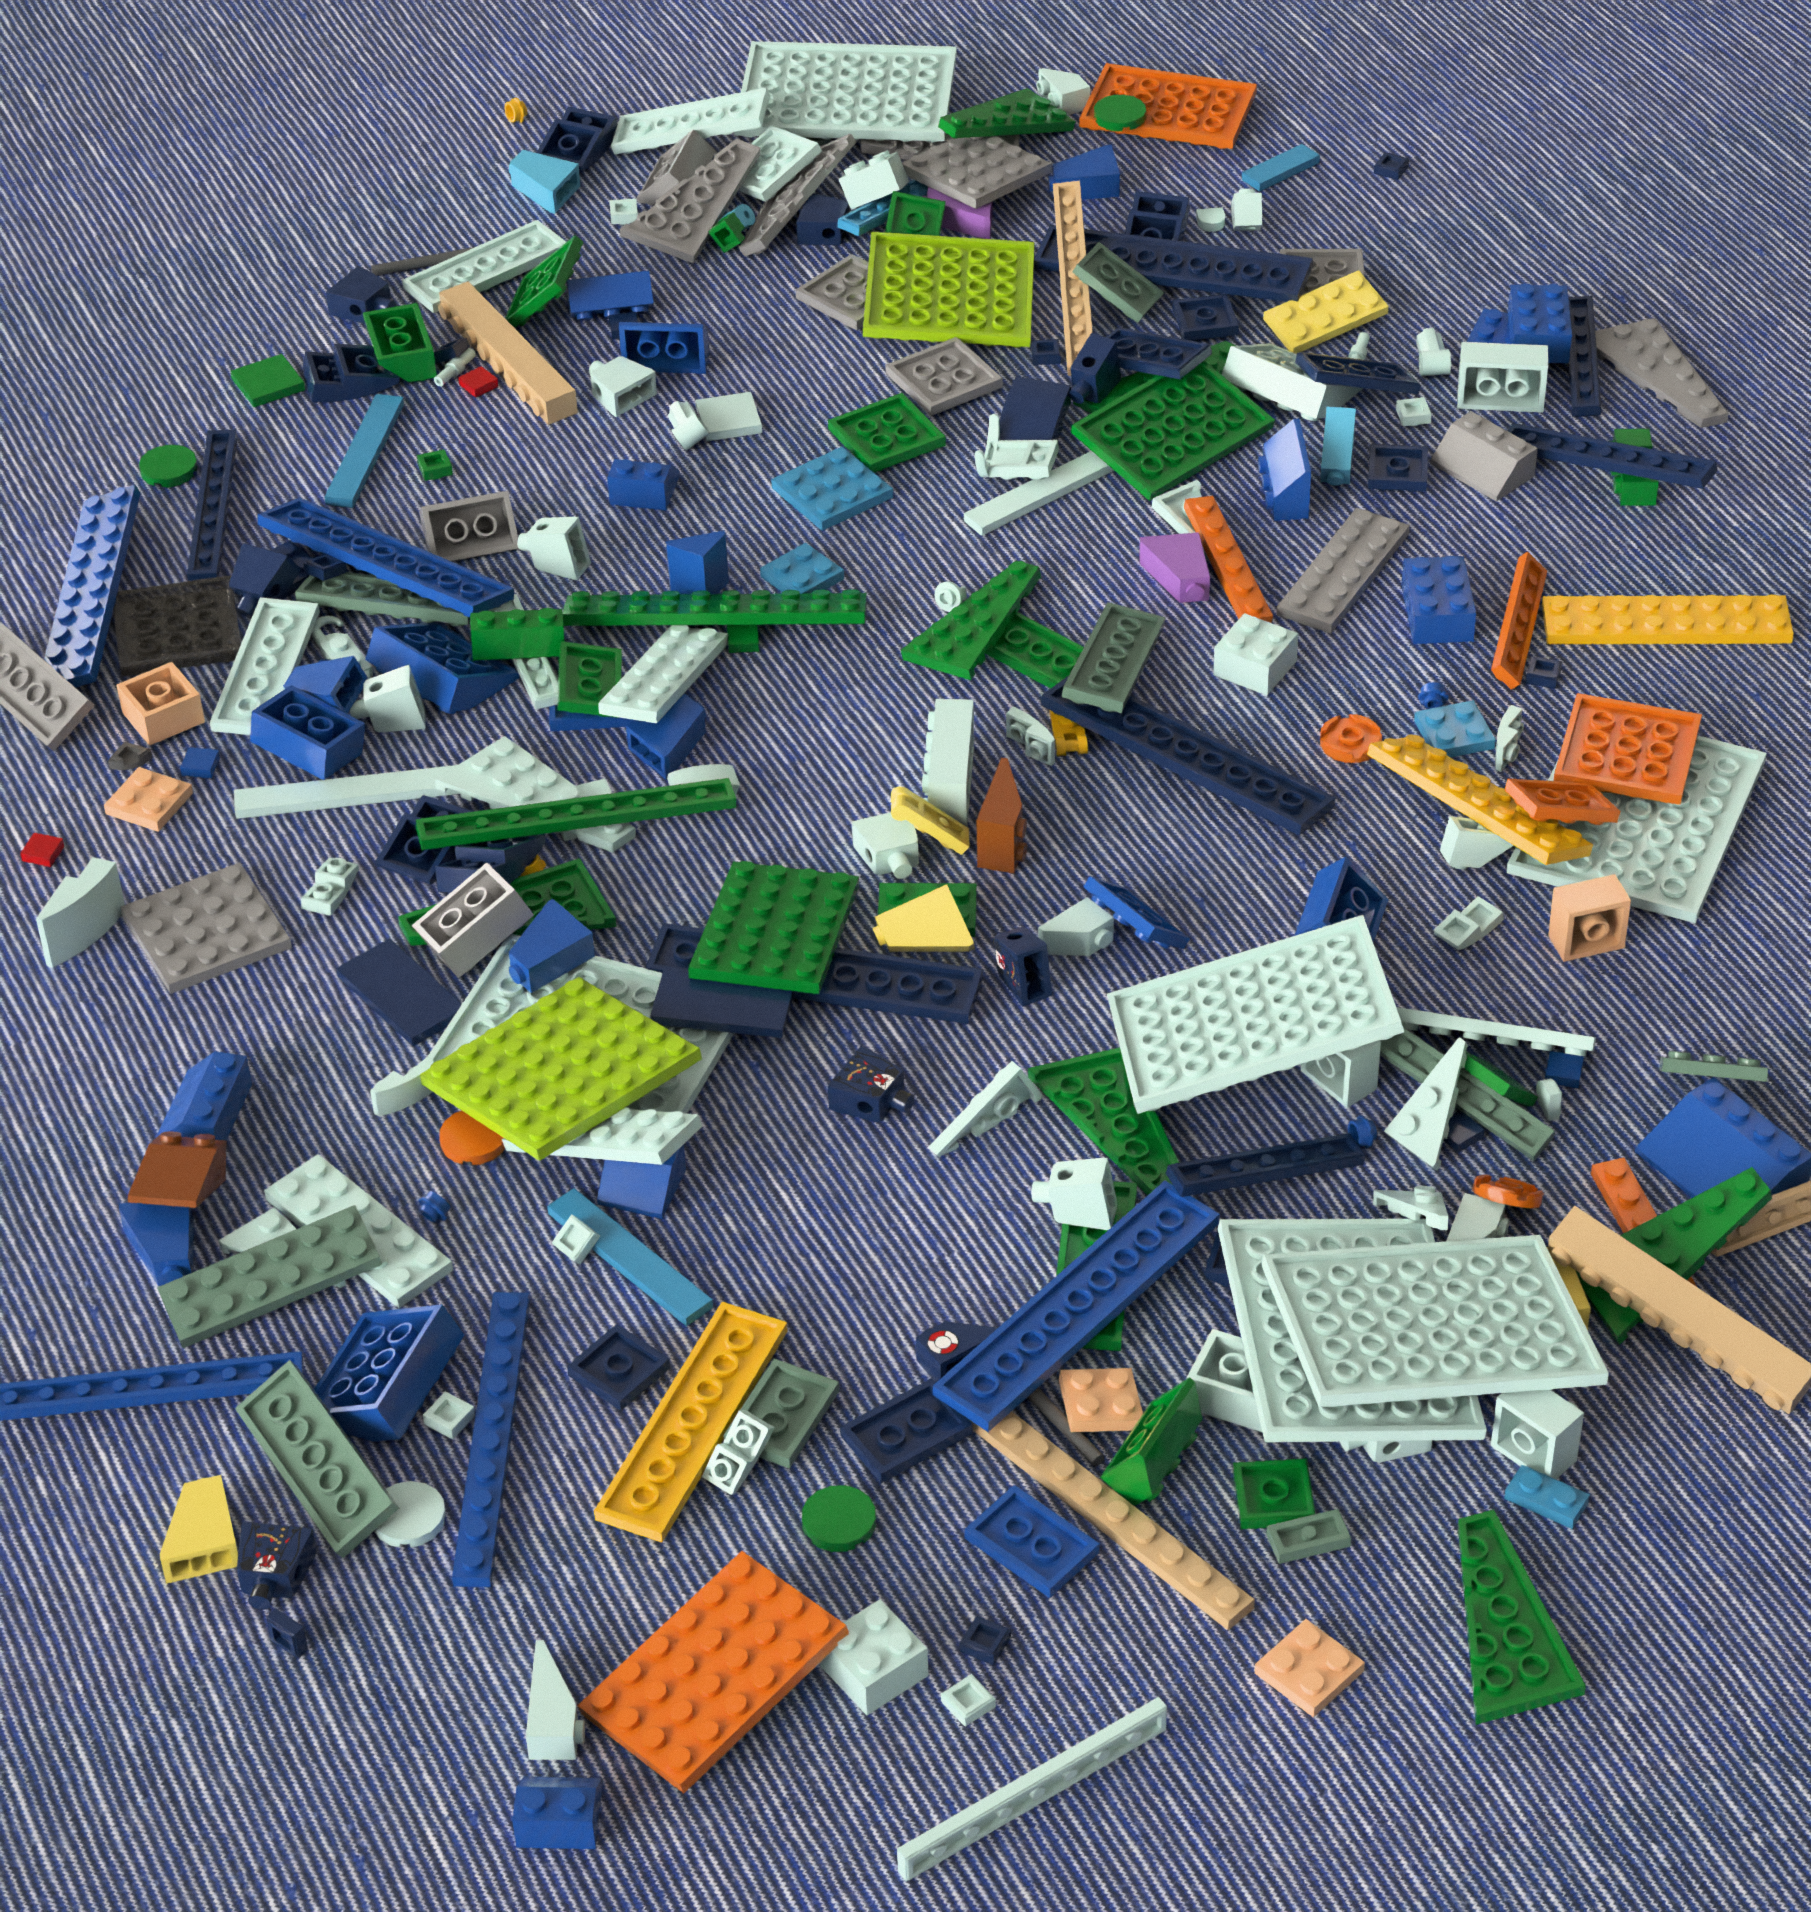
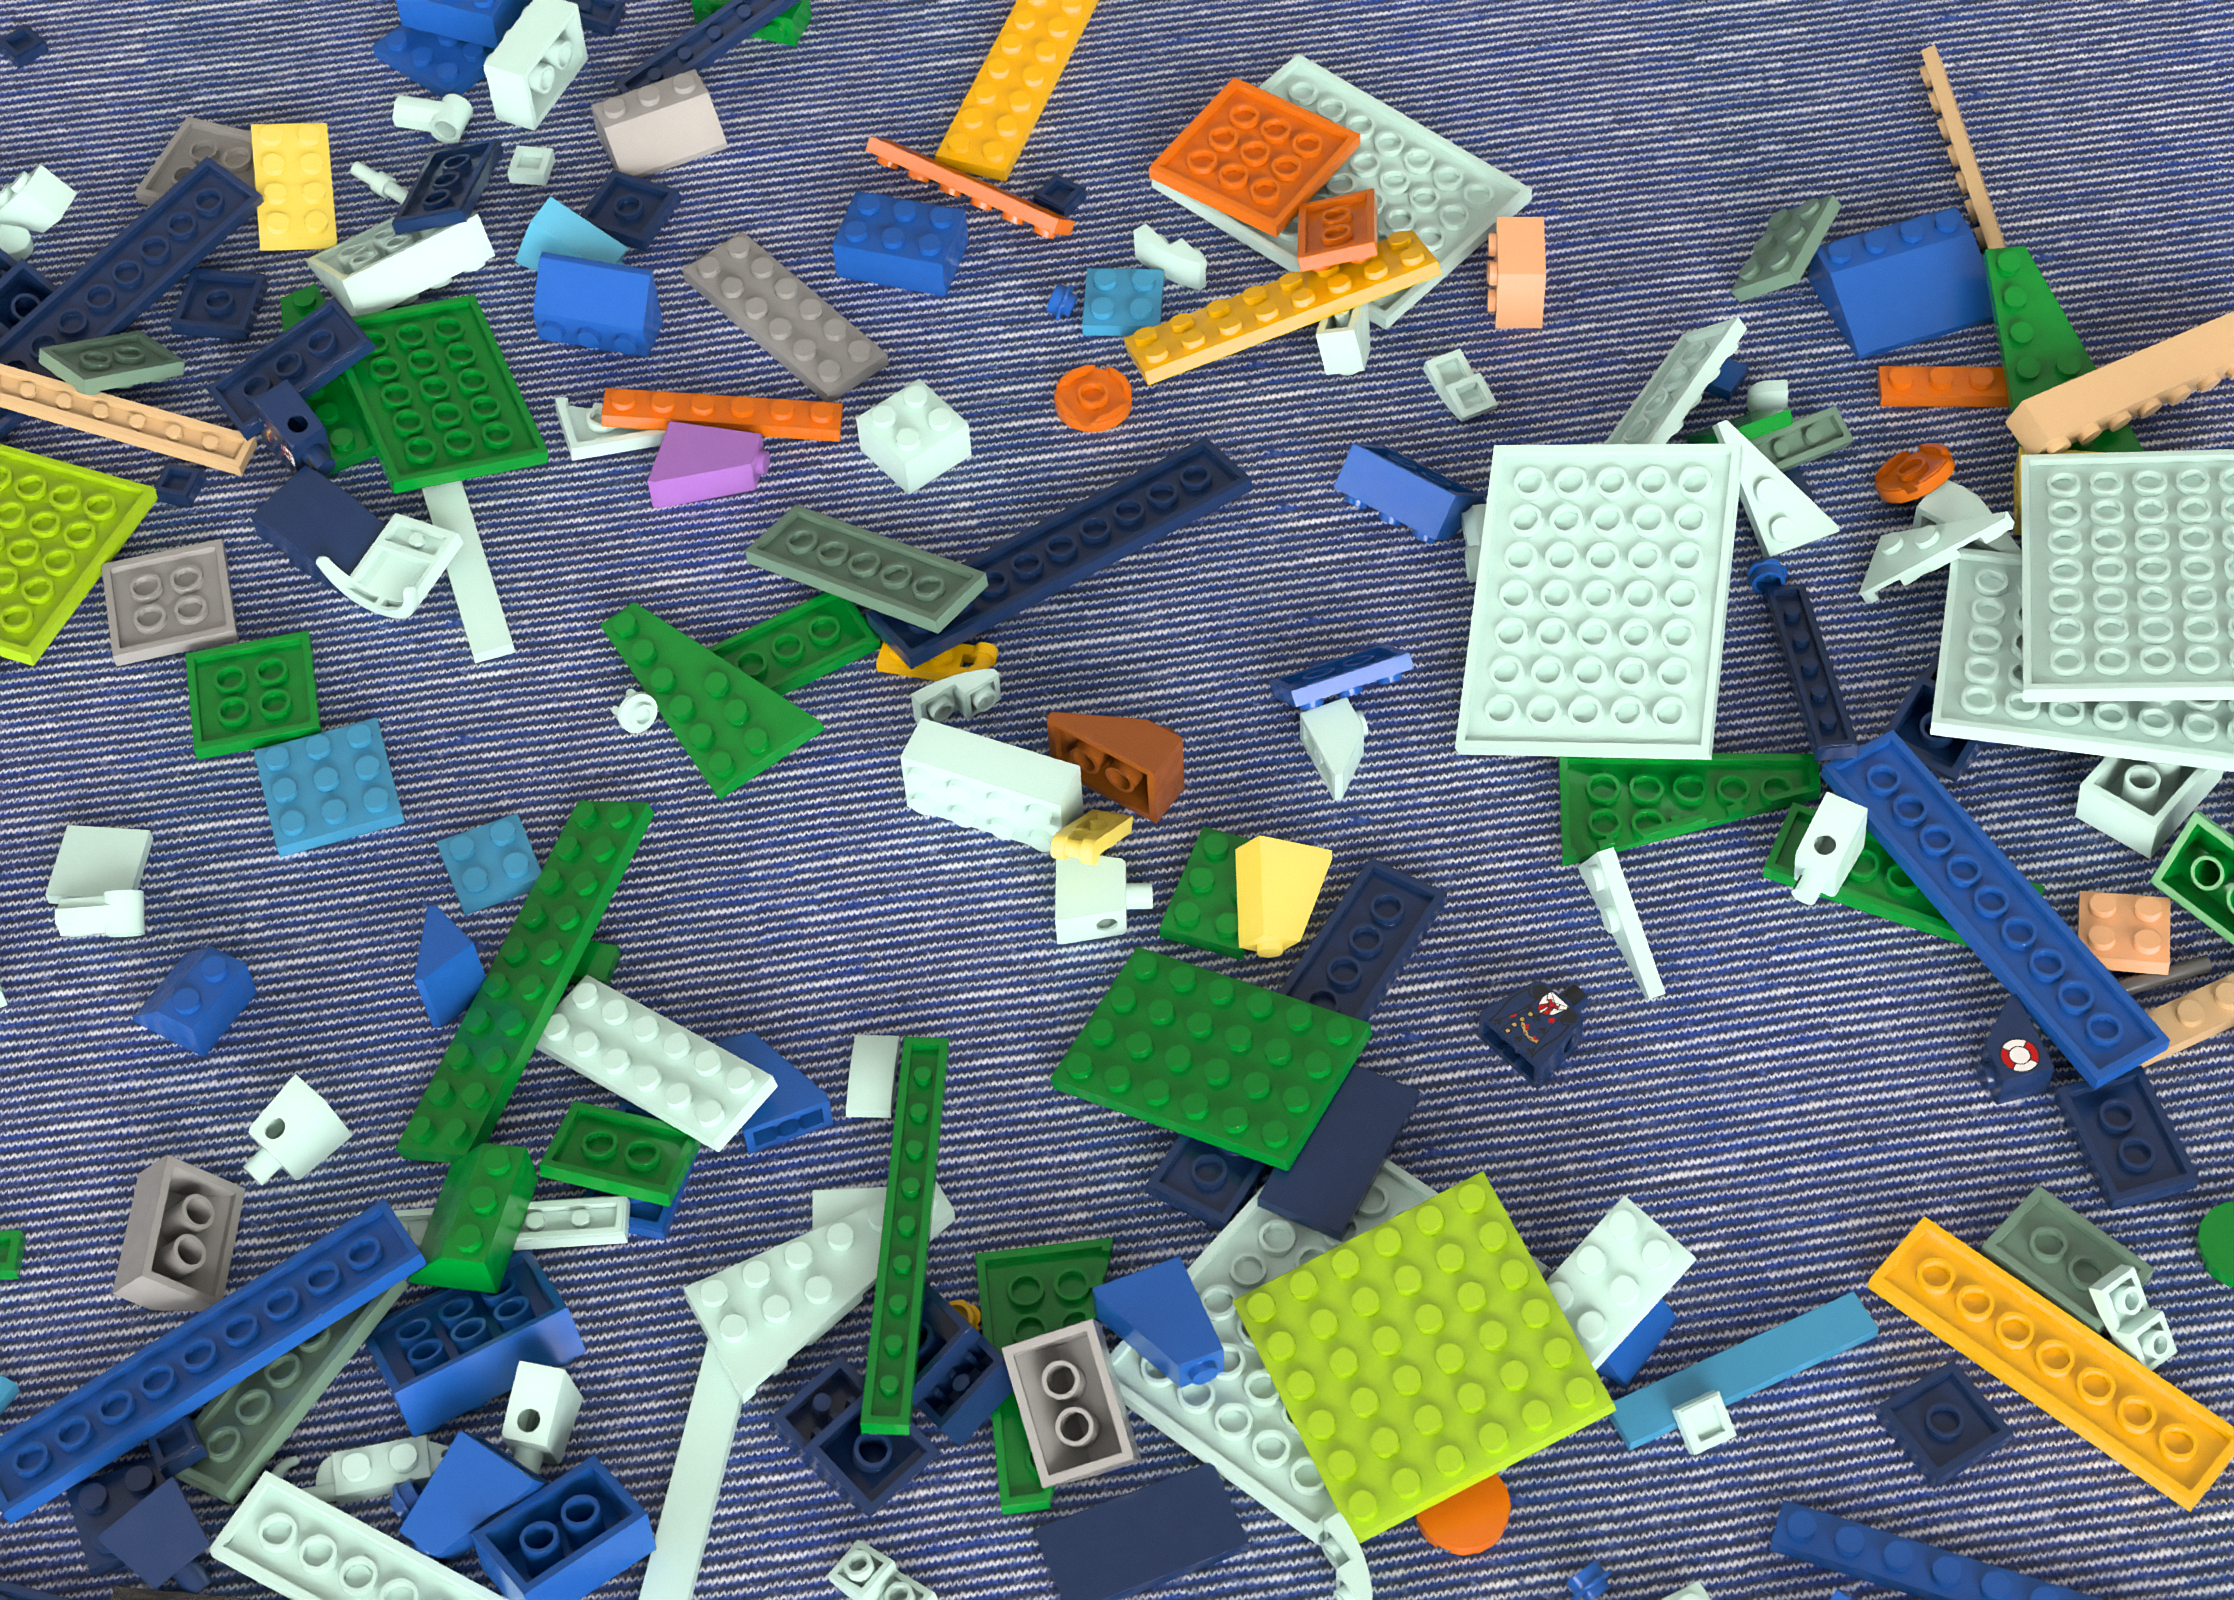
camera: 70 degrees left, 10 degrees up
dark blue torso [993,927,1052,1007] -> none

